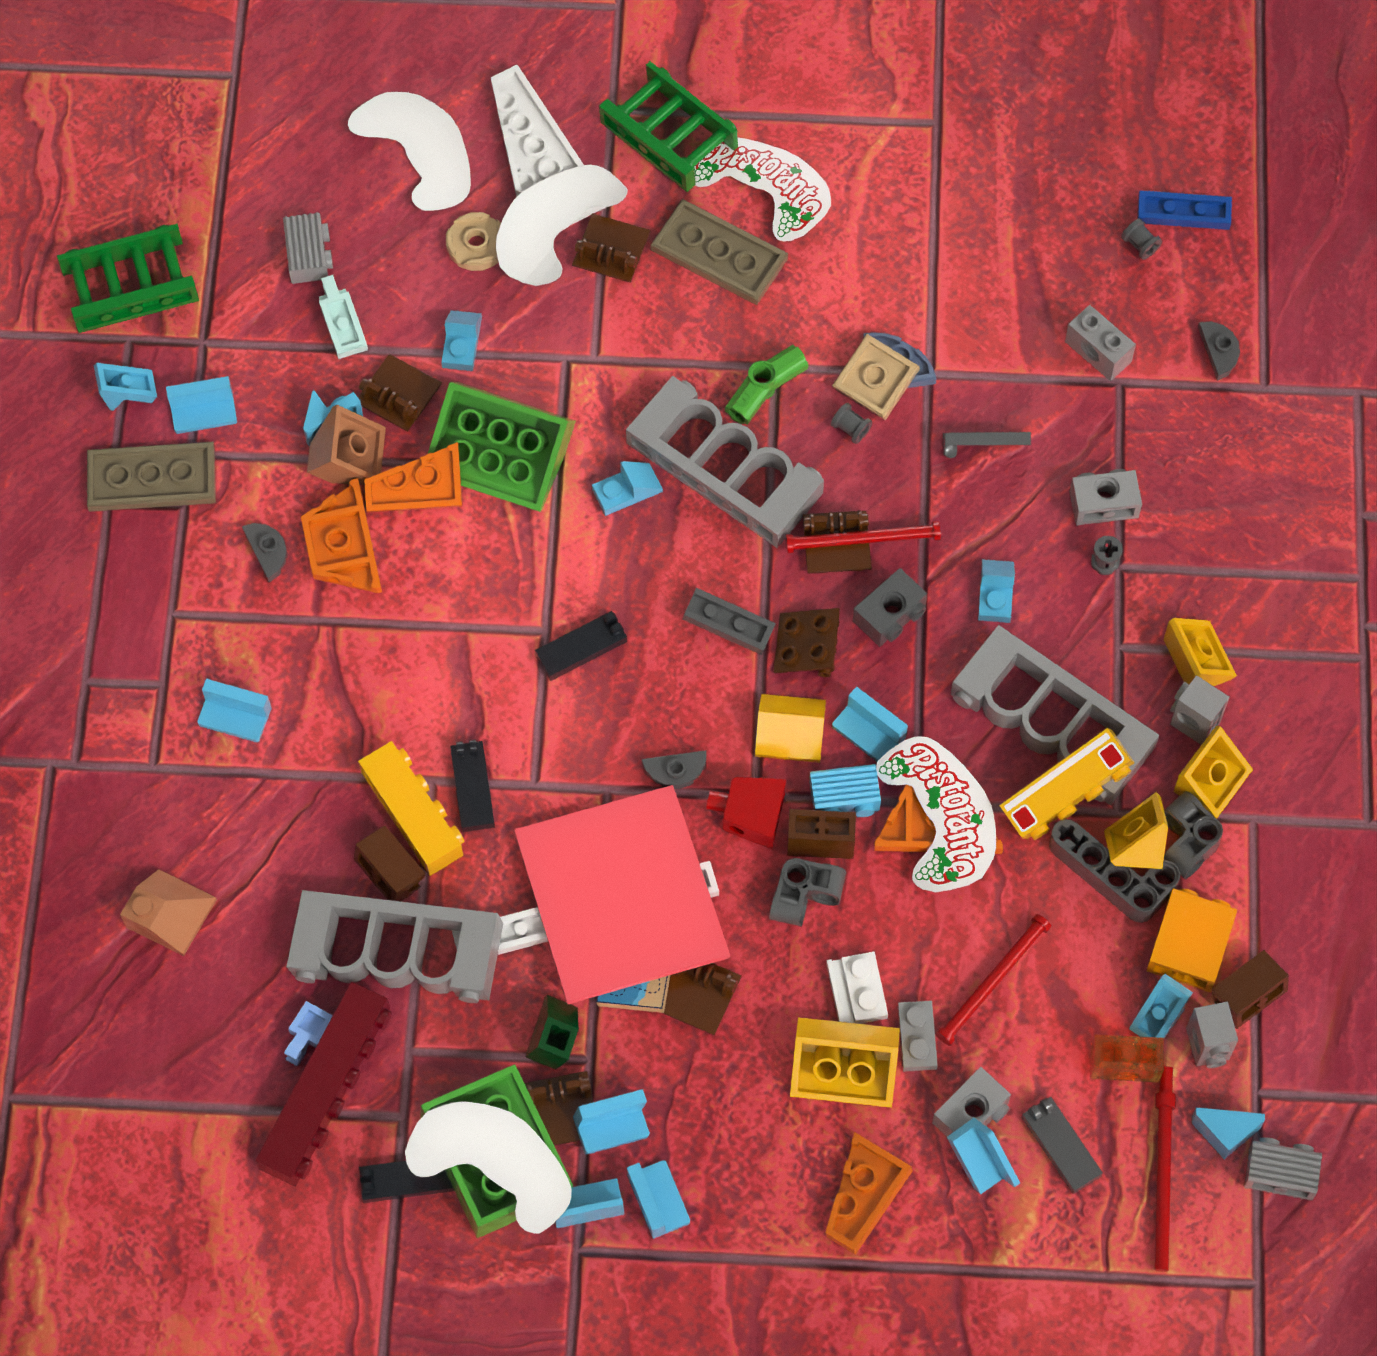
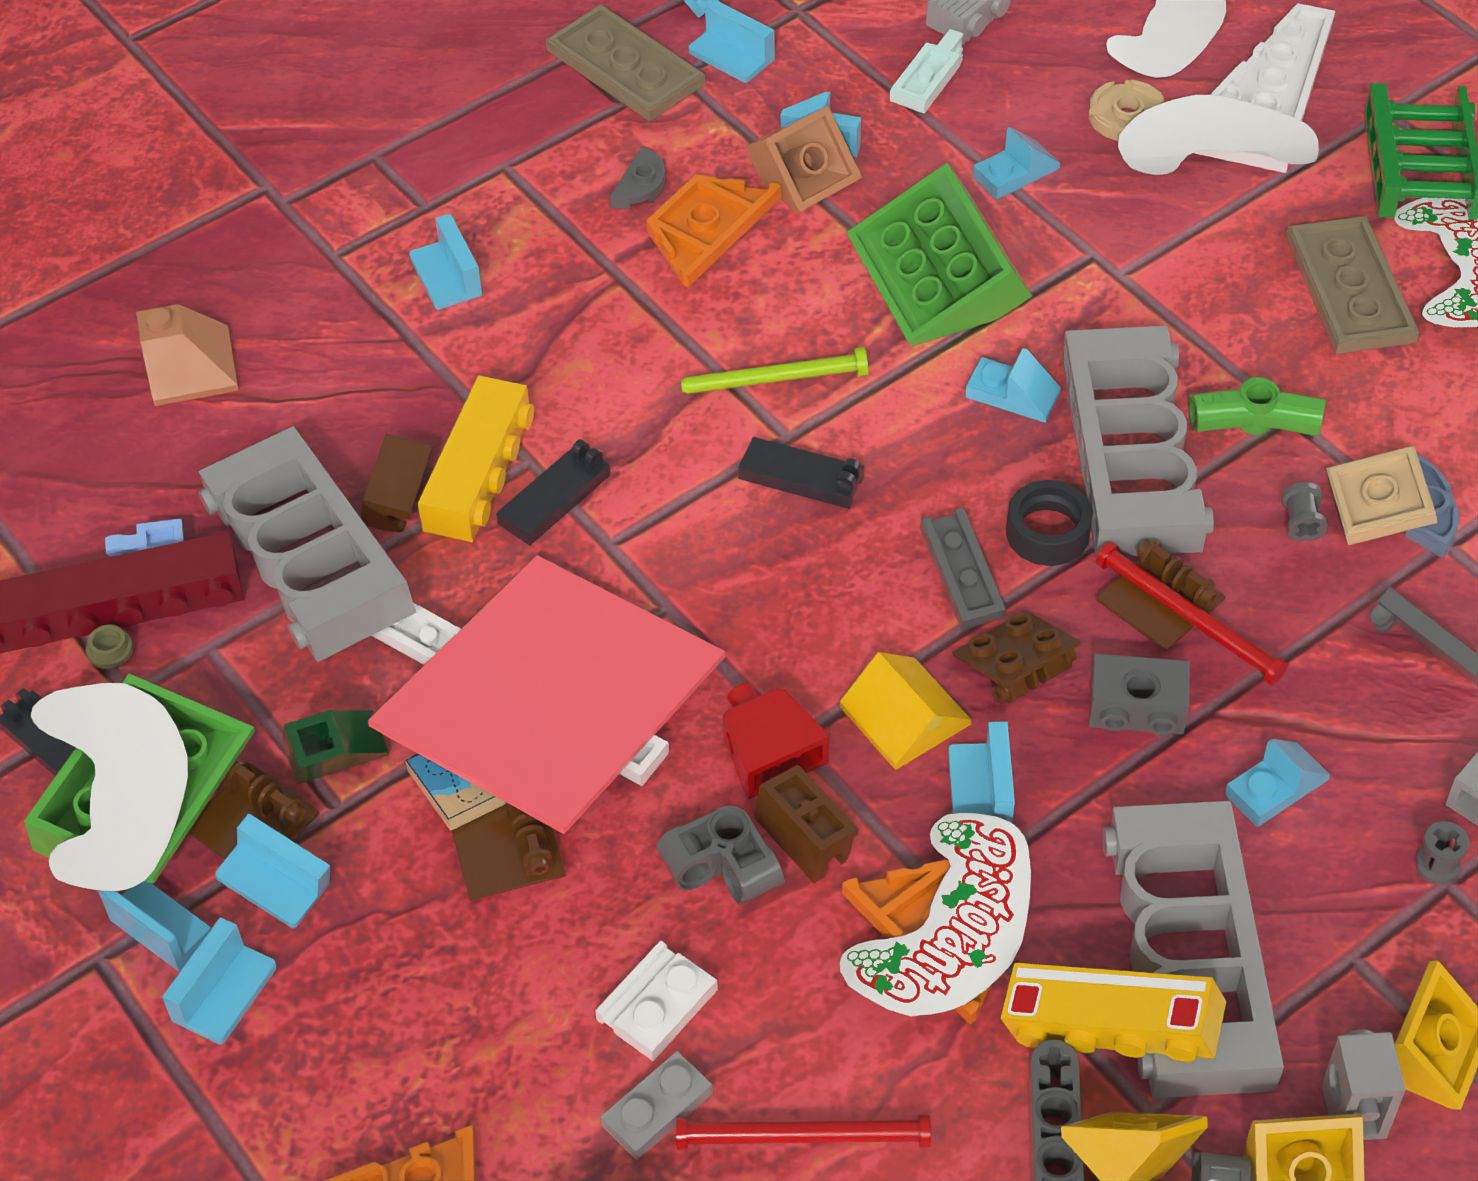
camera: 50 degrees right, 15 degrees down
reddish brown hinge [358,354,442,432] -> none
orange wing [364,442,462,513] -> none
reddish brown hinge [572,213,650,283] -> none
dark grey plate [642,750,707,789] -> none
yellow slope [790,1017,900,1108] -> none
medium azure brick [809,764,881,817] -> none
none -> olive plate [86,625,133,669]
none -> lime bar [681,347,868,394]
none -> black tyre [1006,480,1093,566]

